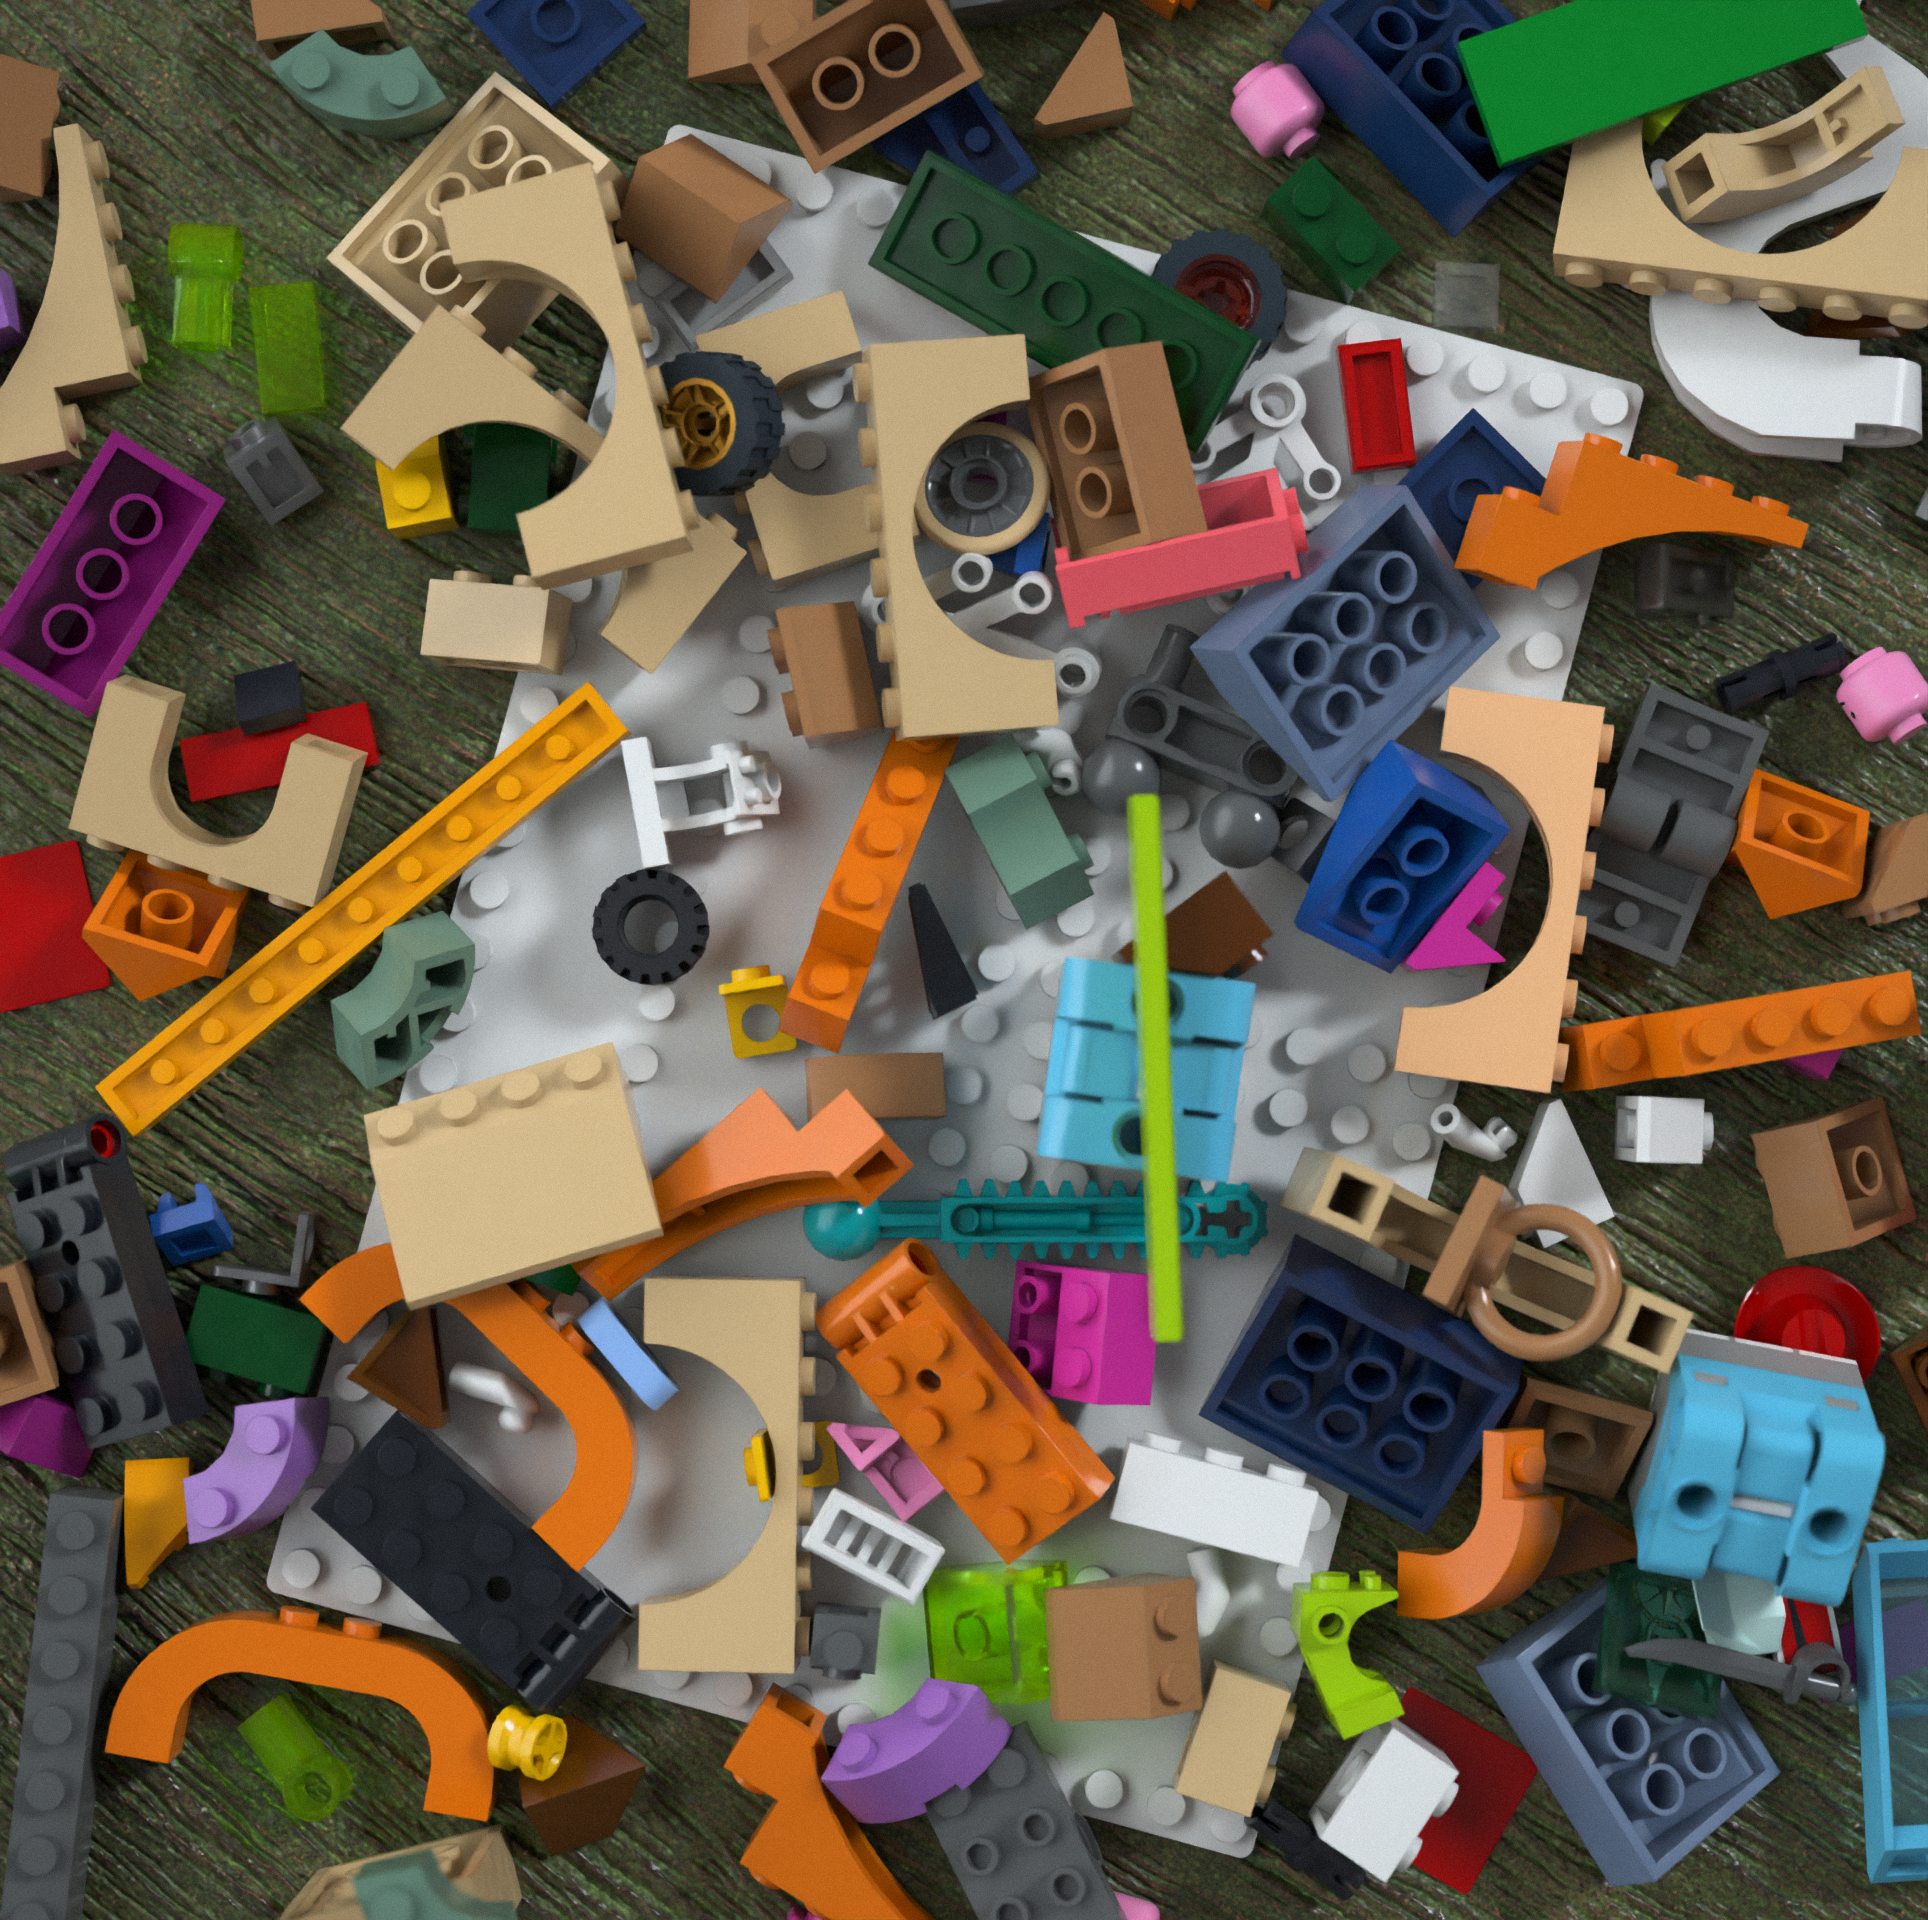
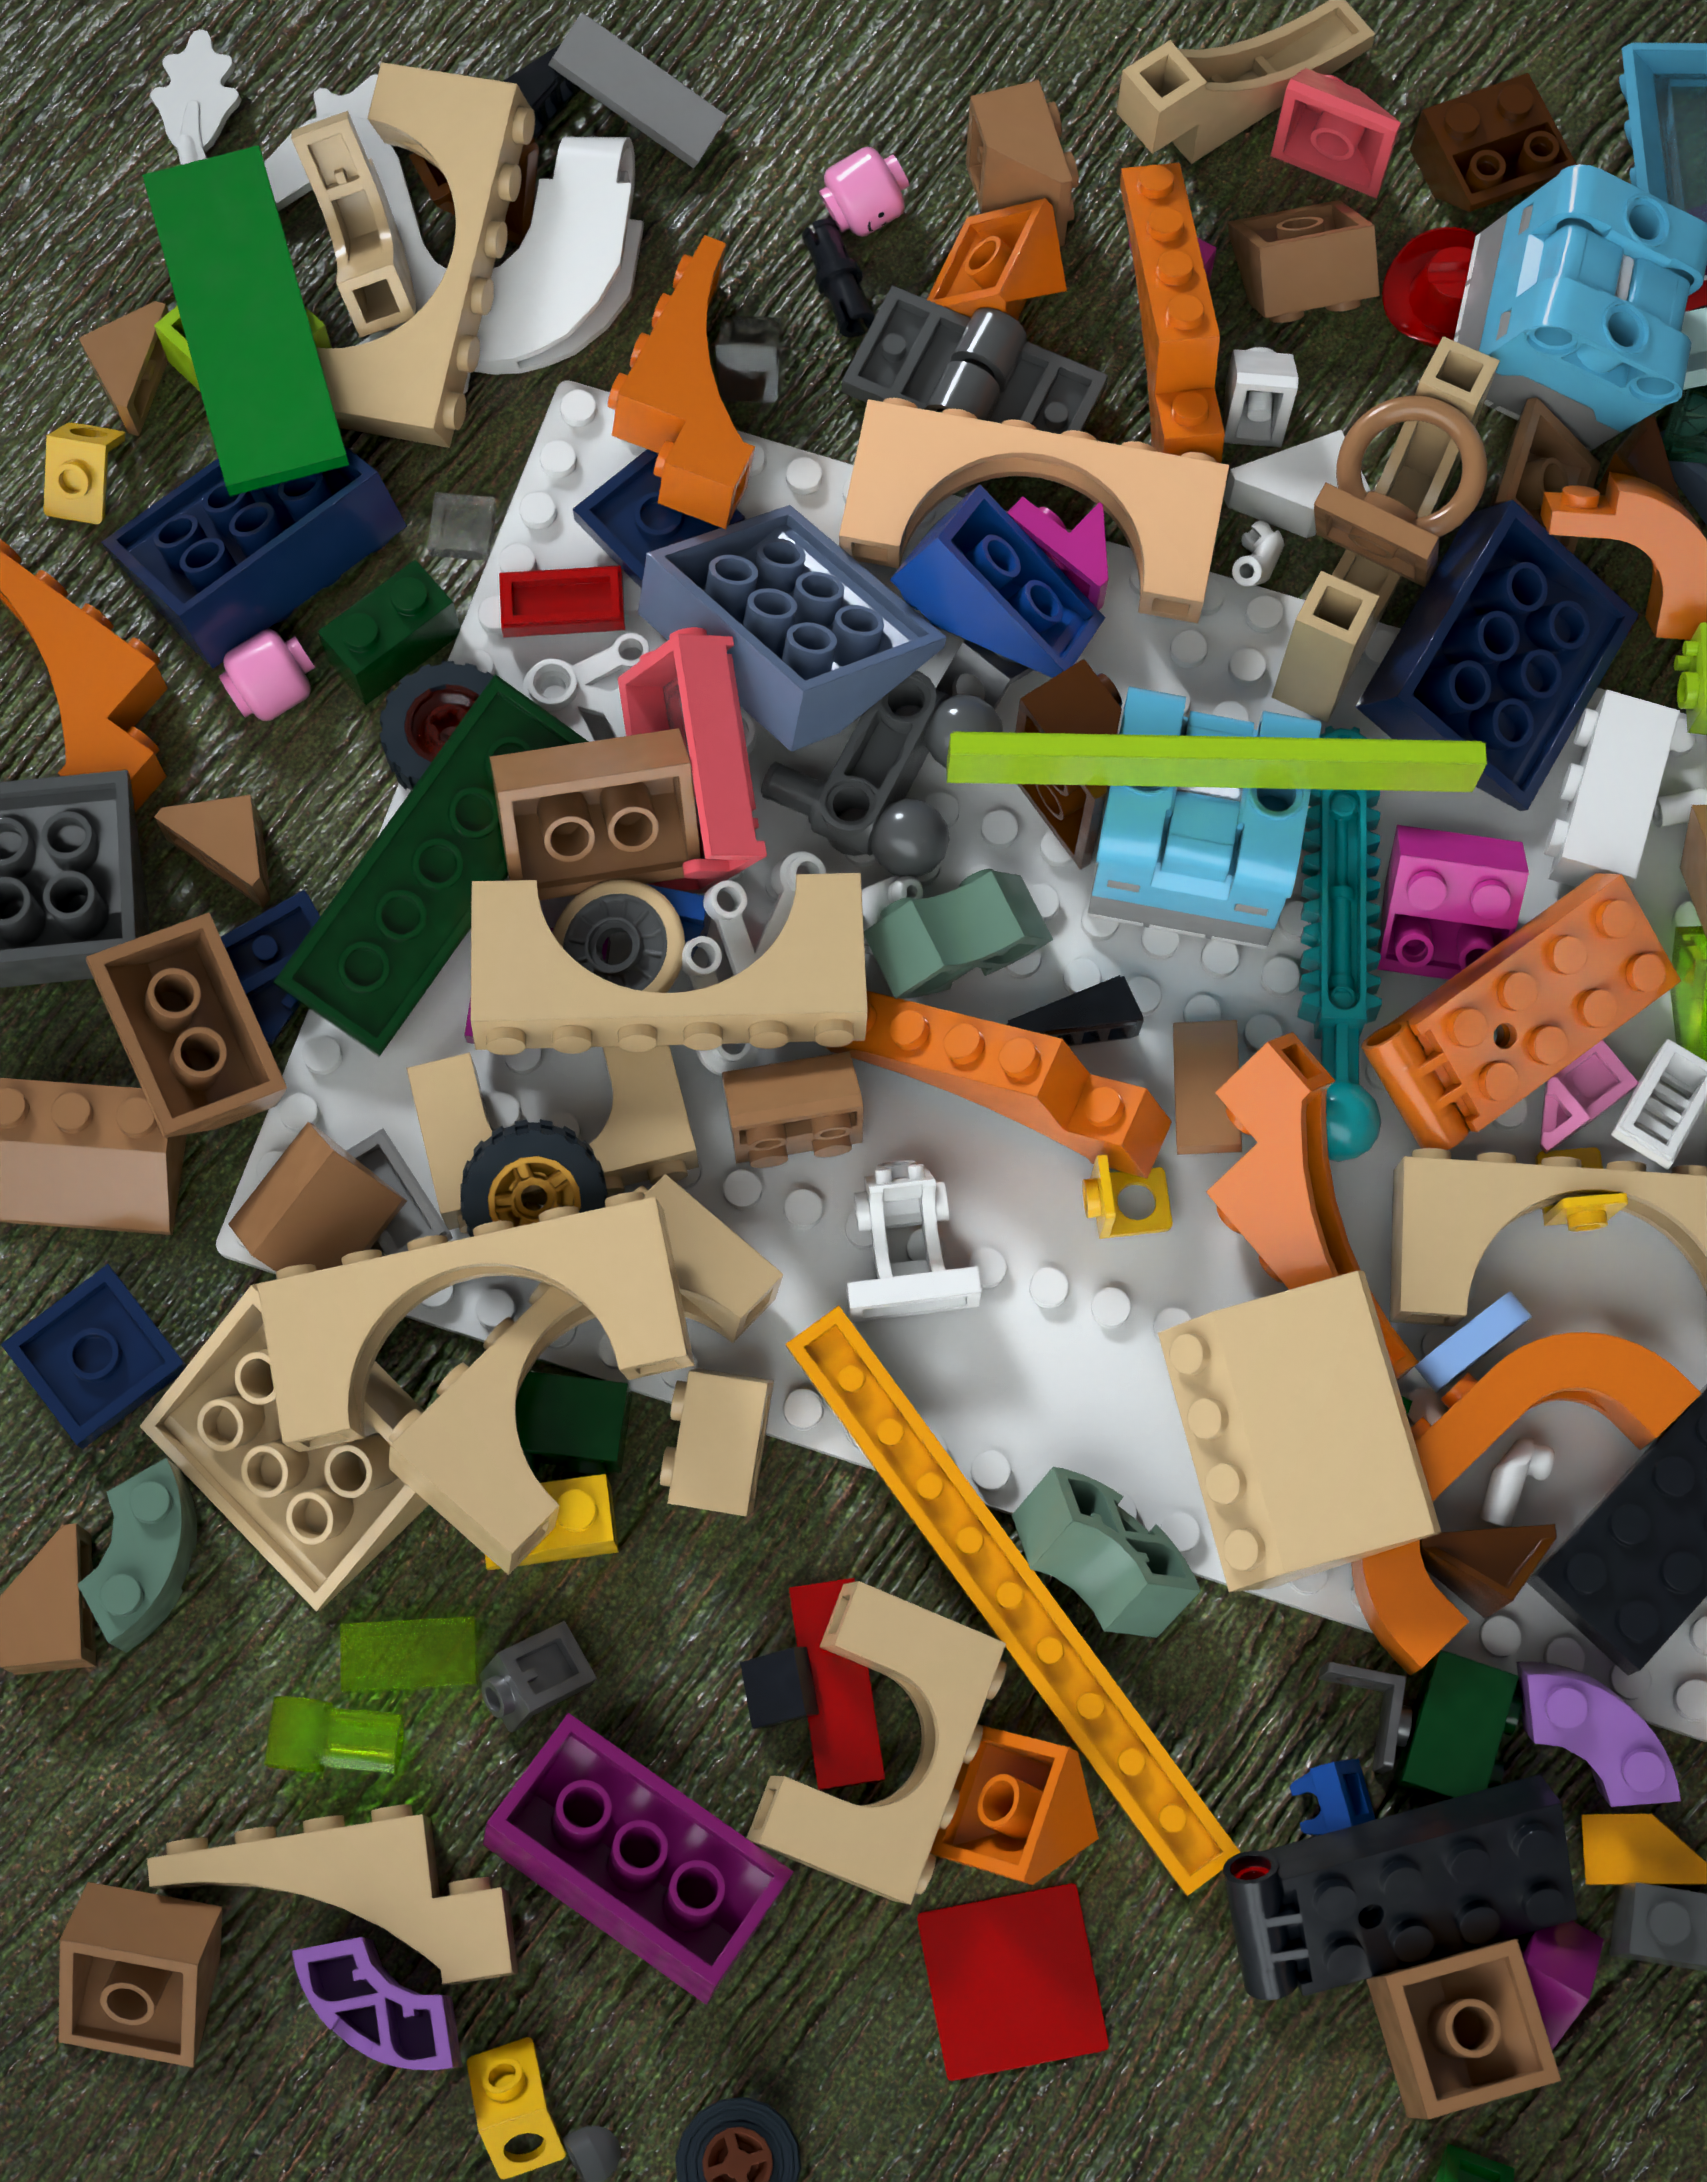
camera: 90 degrees left, 15 degrees down
black tyre [592,869,710,985] -> none

